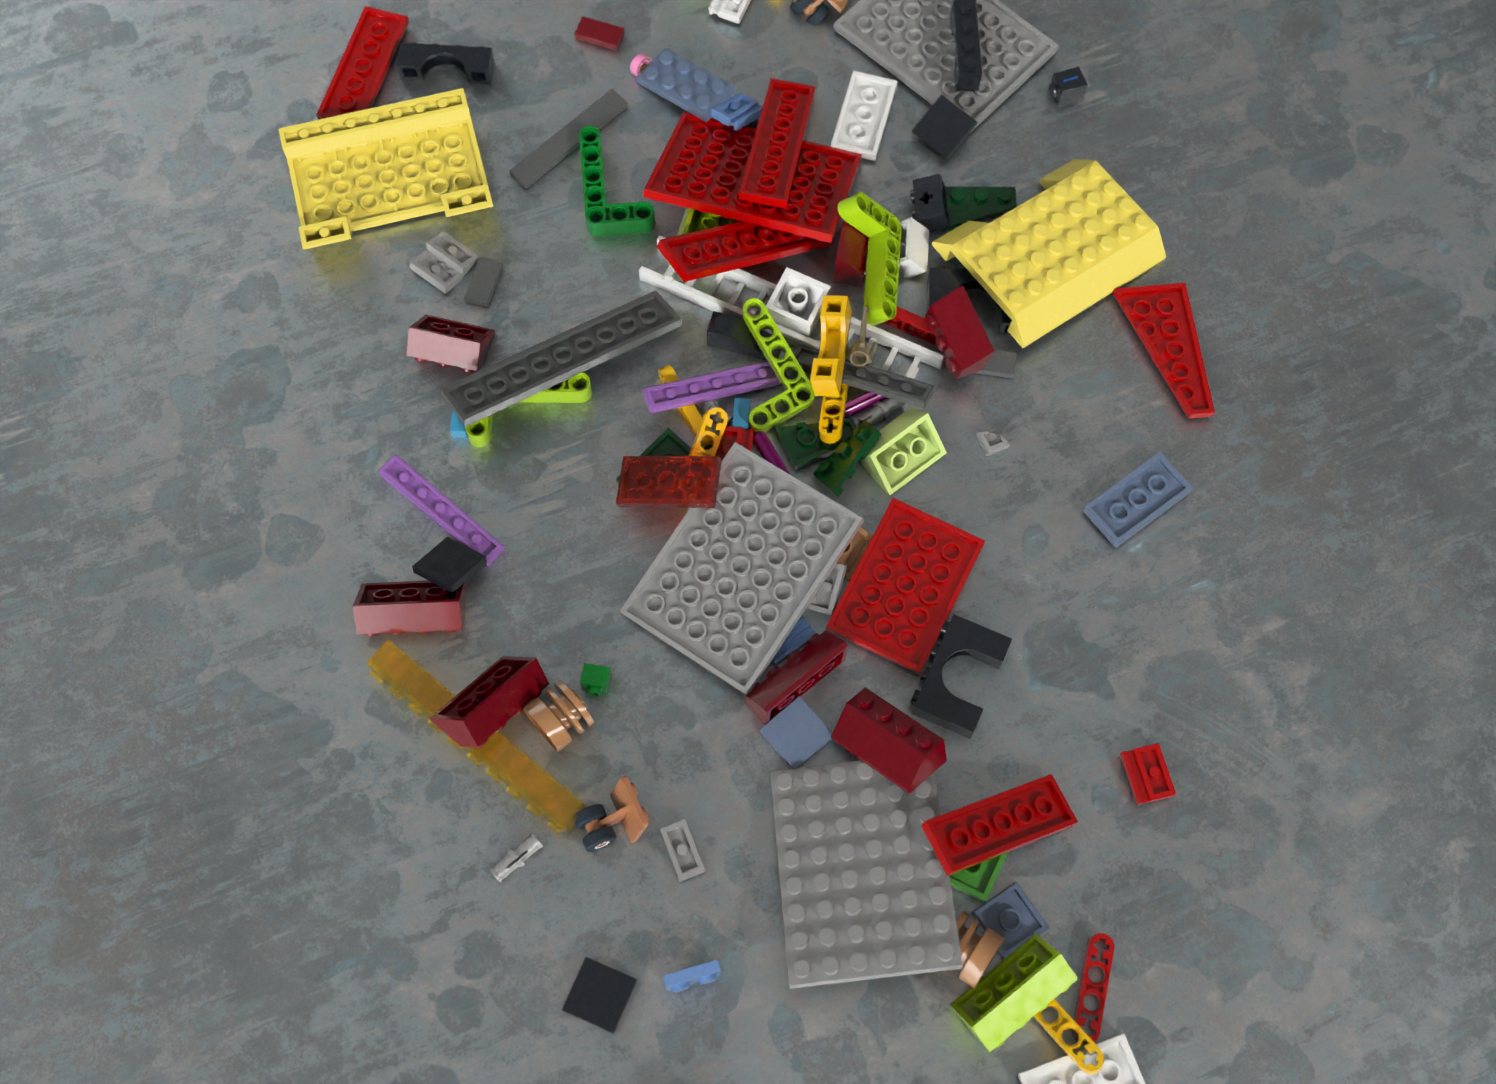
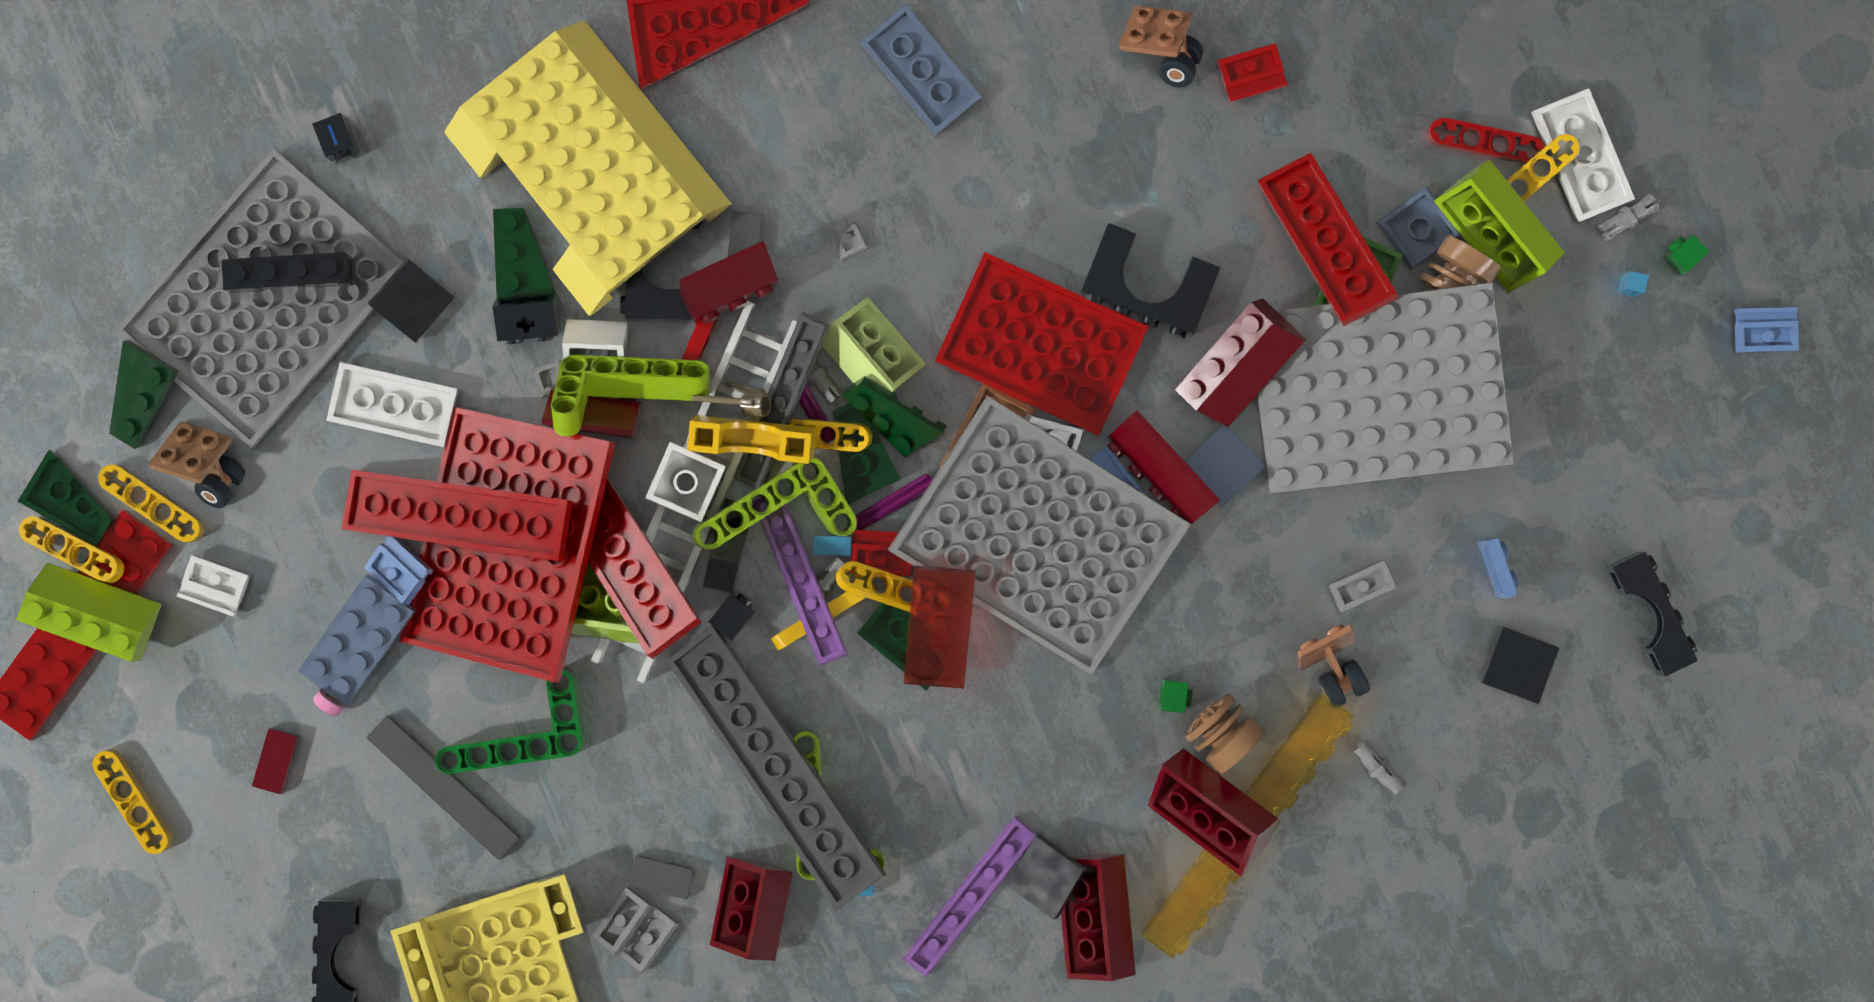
camera: 100 degrees left, 20 degrees up
none -> black brick [708,593,756,641]
none -> nougat plate [1119,6,1203,88]

